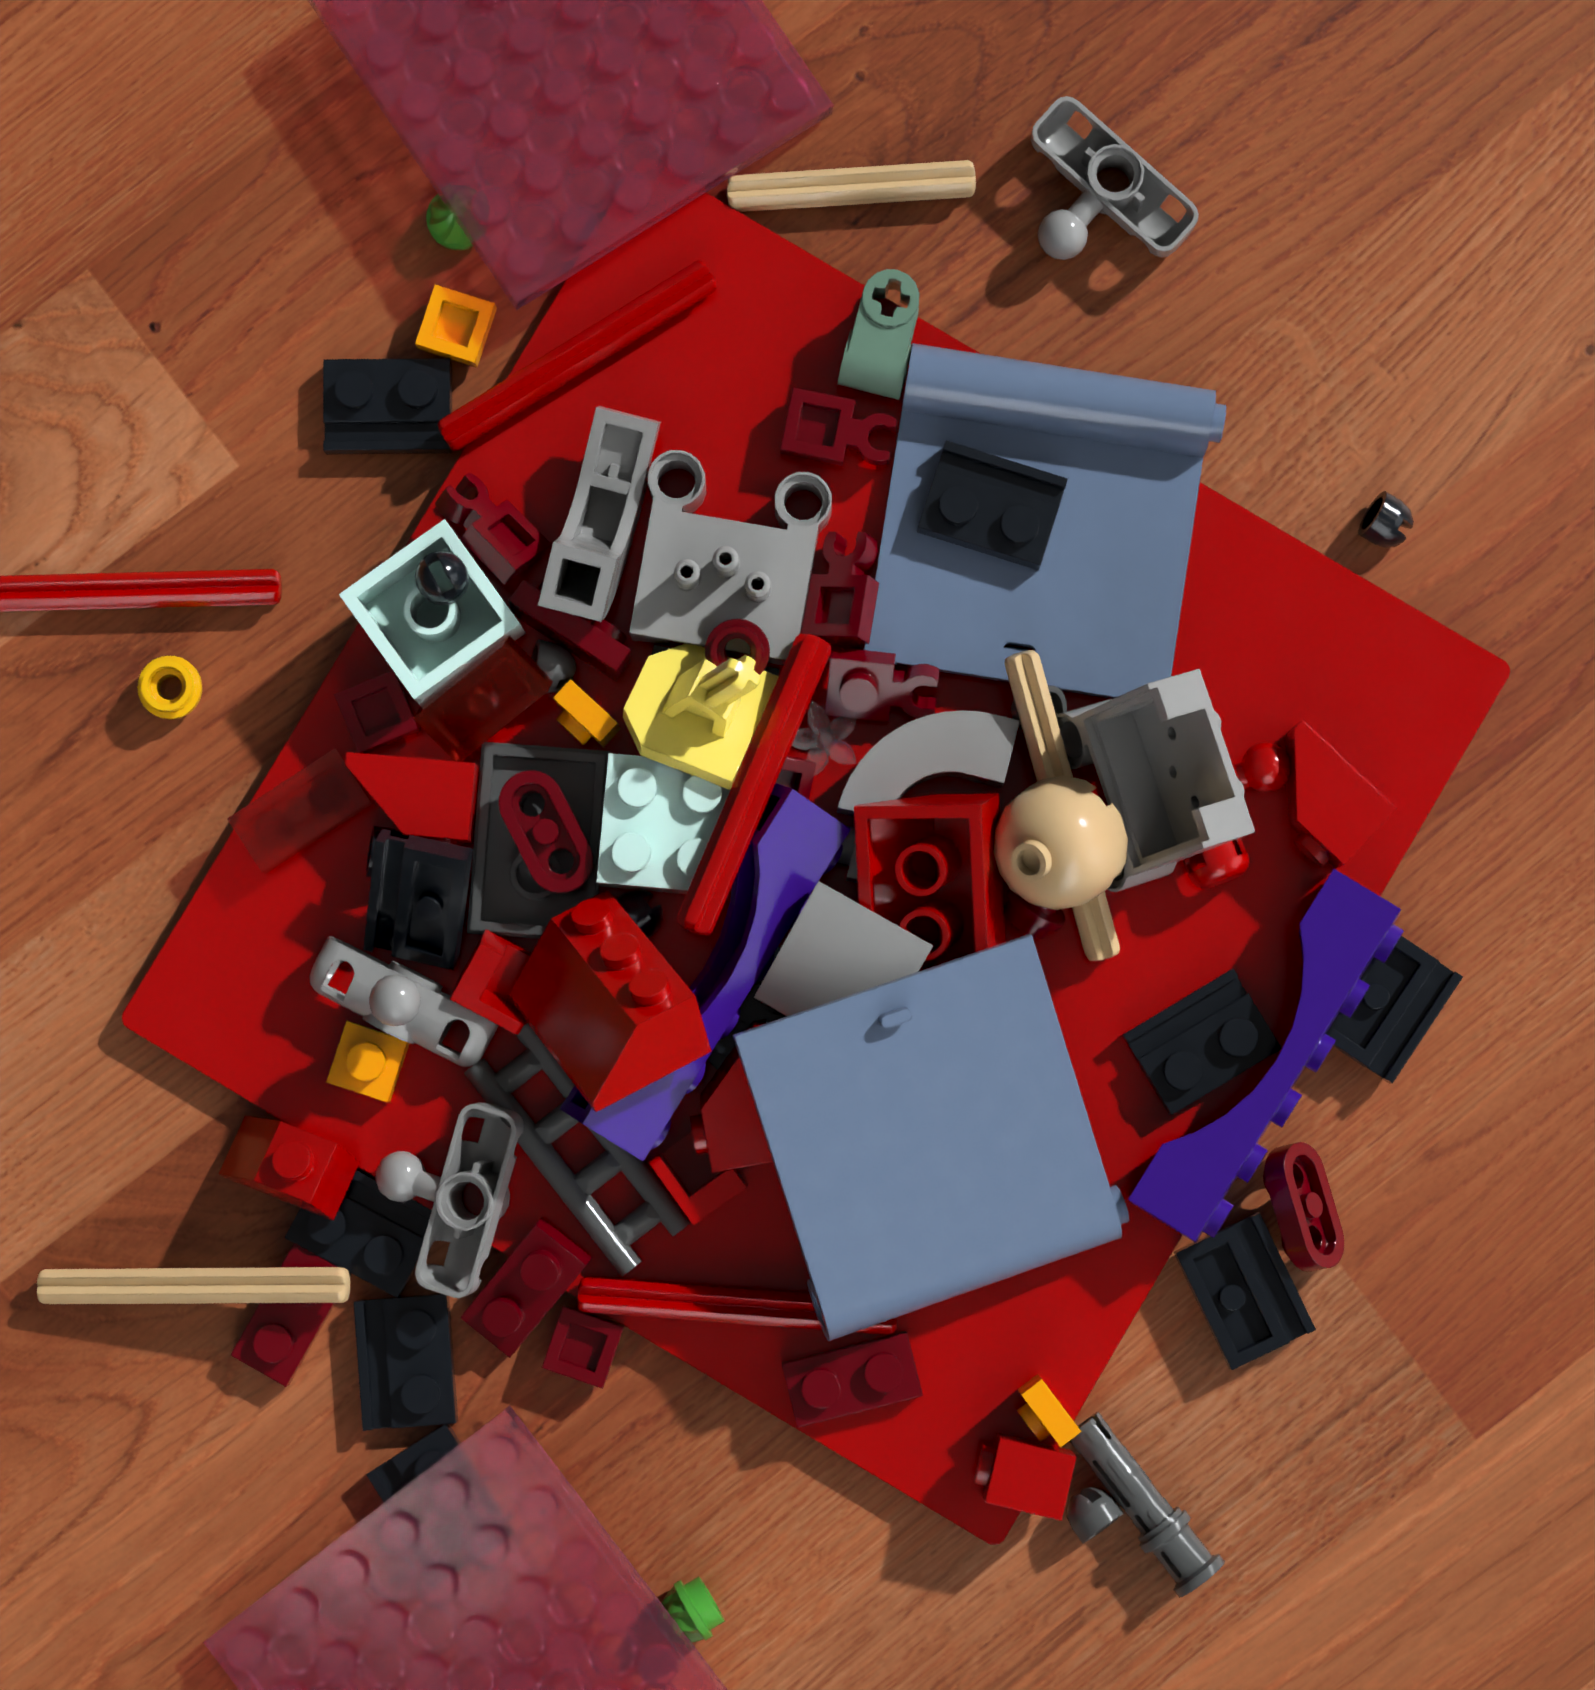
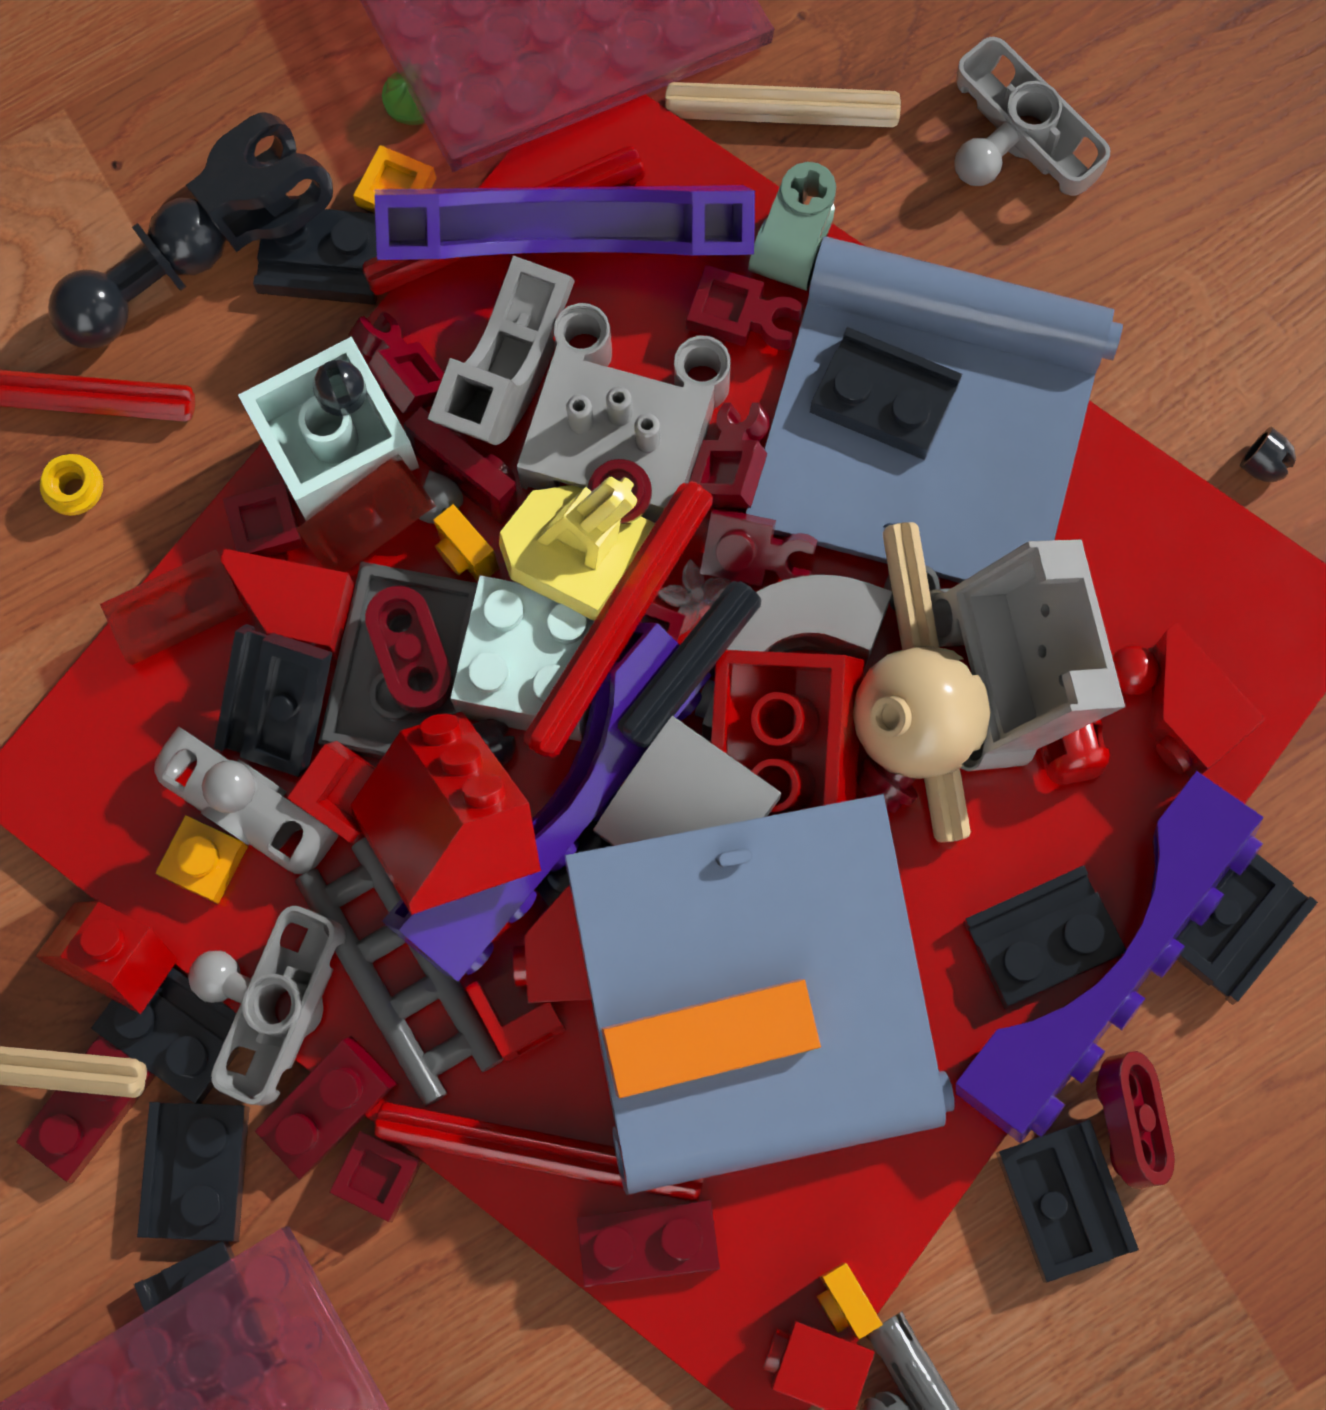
camera: 10 degrees right, 10 degrees down
none -> black piece [48,112,333,348]
none -> dark purple arch [374,185,755,260]
none -> orange tile [601,979,821,1099]
none -> black axle [617,581,762,748]

